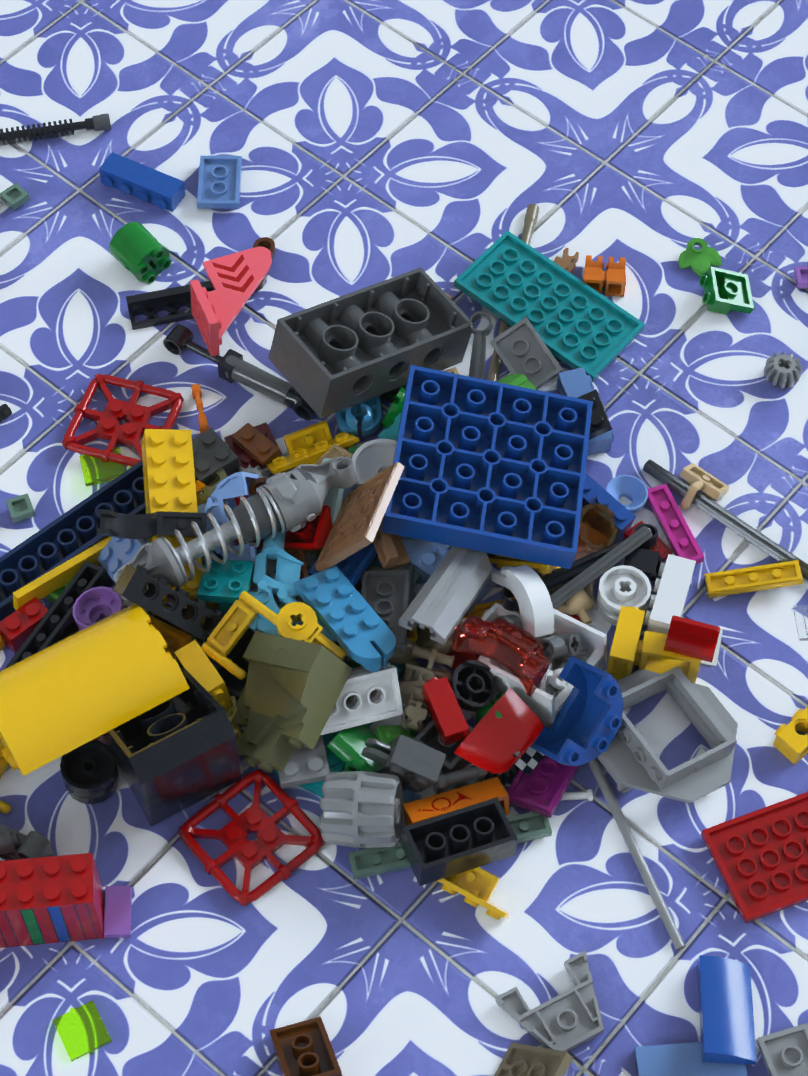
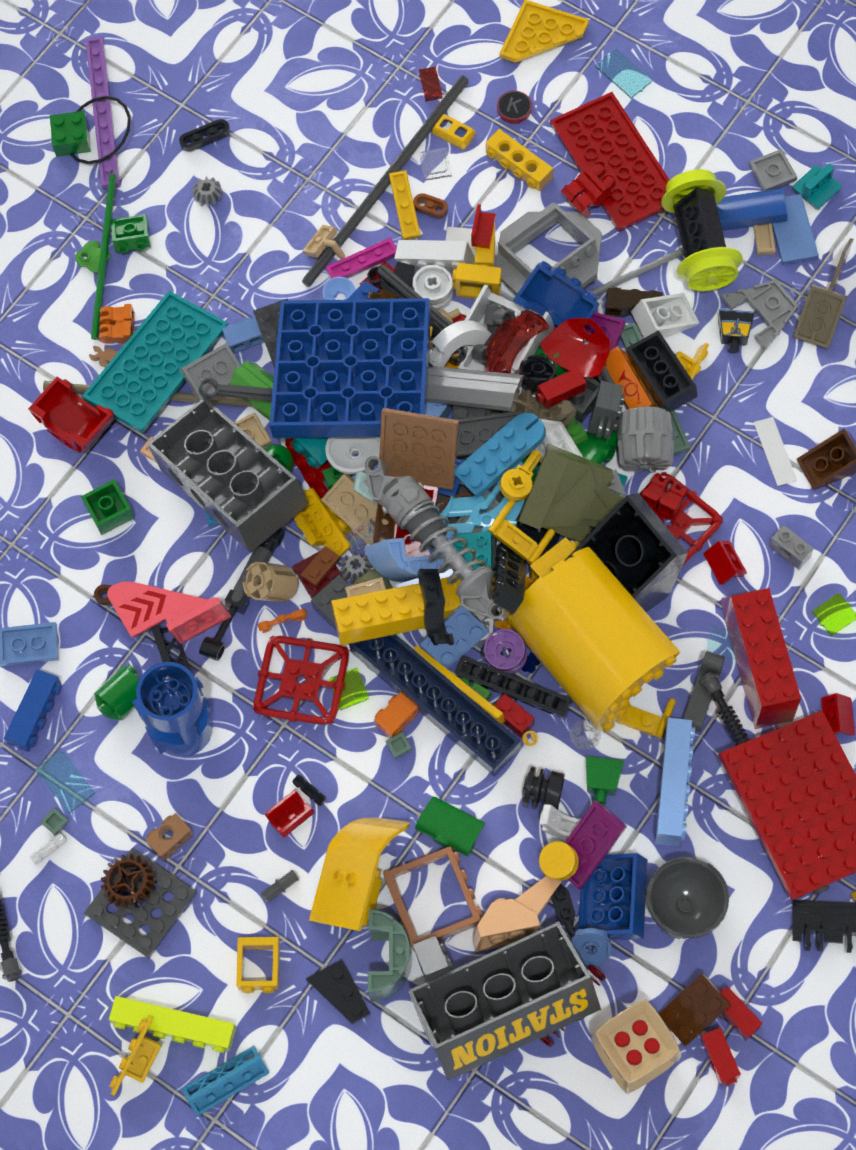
camera: 90 degrees left, 10 degrees up
none -> red cylinder [28,376,114,453]
none -> clear light blue piece [35,750,95,814]
none -> green brick [81,479,135,535]
none -> green piece [91,174,116,340]
none -> blue cylinder [132,662,213,757]
none -> tan cylinder [243,562,298,603]
none -> tan tile [345,577,386,597]
none -> orange brick [374,692,419,738]
none -> dark orange plate [413,193,448,218]
none -> red hips [561,163,616,219]
none -> dark brown slope [606,287,663,318]
none -> white slope [631,293,699,338]
none -> red legs [641,473,689,520]
none -> brick [661,169,743,291]
none -> red panel [704,541,747,585]
none -> torso [718,309,755,353]
none -> tan tile [753,223,776,256]
none -> white sticker [753,417,797,486]
none -> light grey brick [769,525,814,570]

